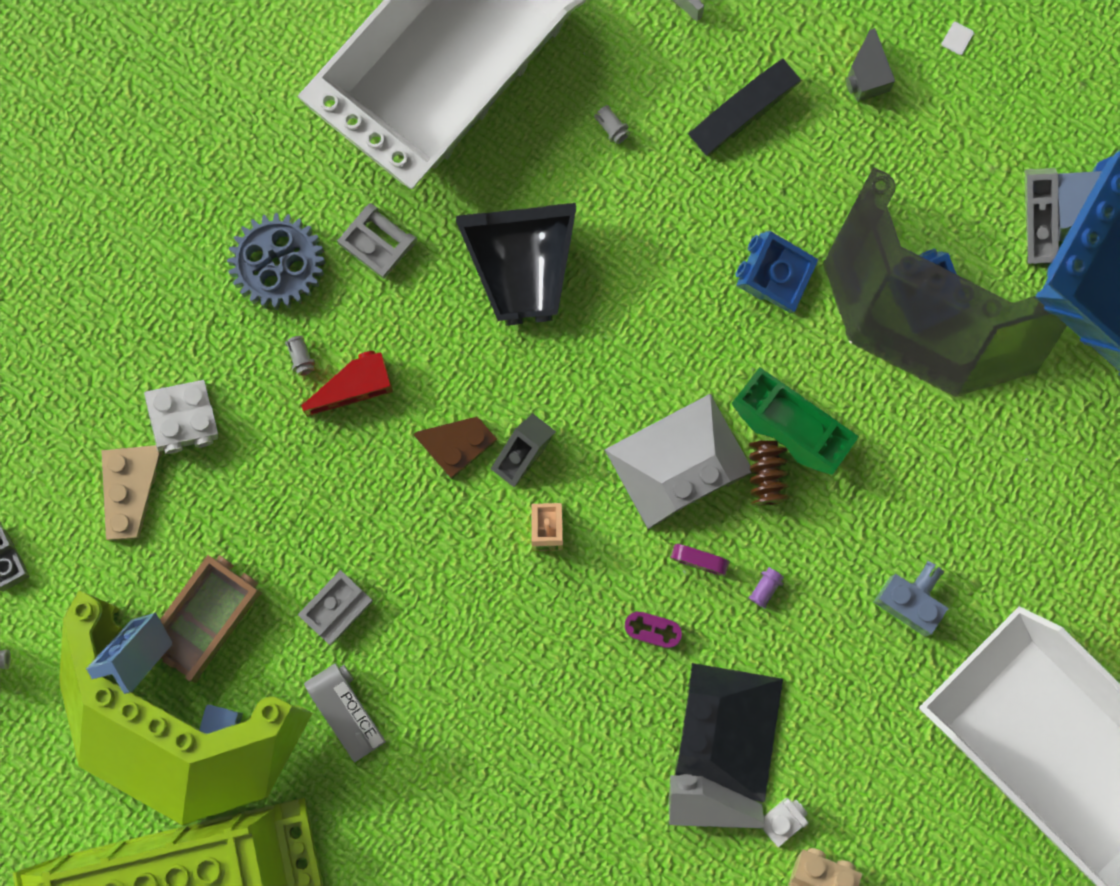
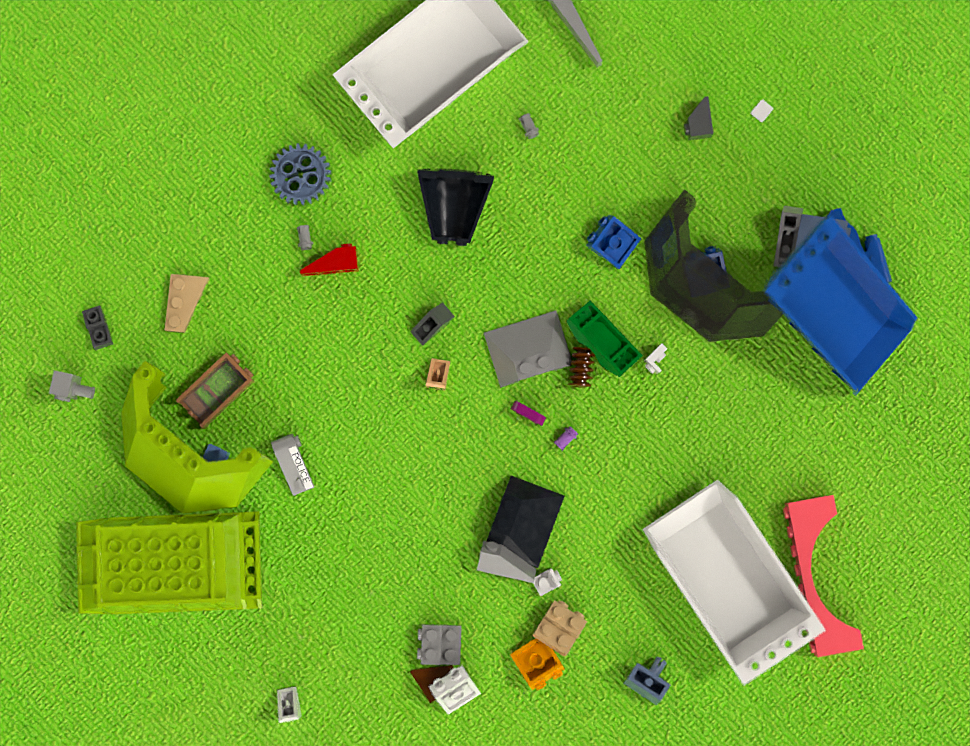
camera: 10 degrees right, 5 degrees up
medium blue panel [86,613,172,694] -> none
white plate [144,380,218,454] -> none
light grey plate [298,570,373,646] -> none
light grey plate [337,203,417,279] -> none
reddish brown wing [413,417,497,479] -> none
magenta beam [624,611,682,649] -> none
black slope [688,58,802,157] -> none
sand blue brick [873,561,948,637] -> none
none -> white bracket [644,344,667,374]

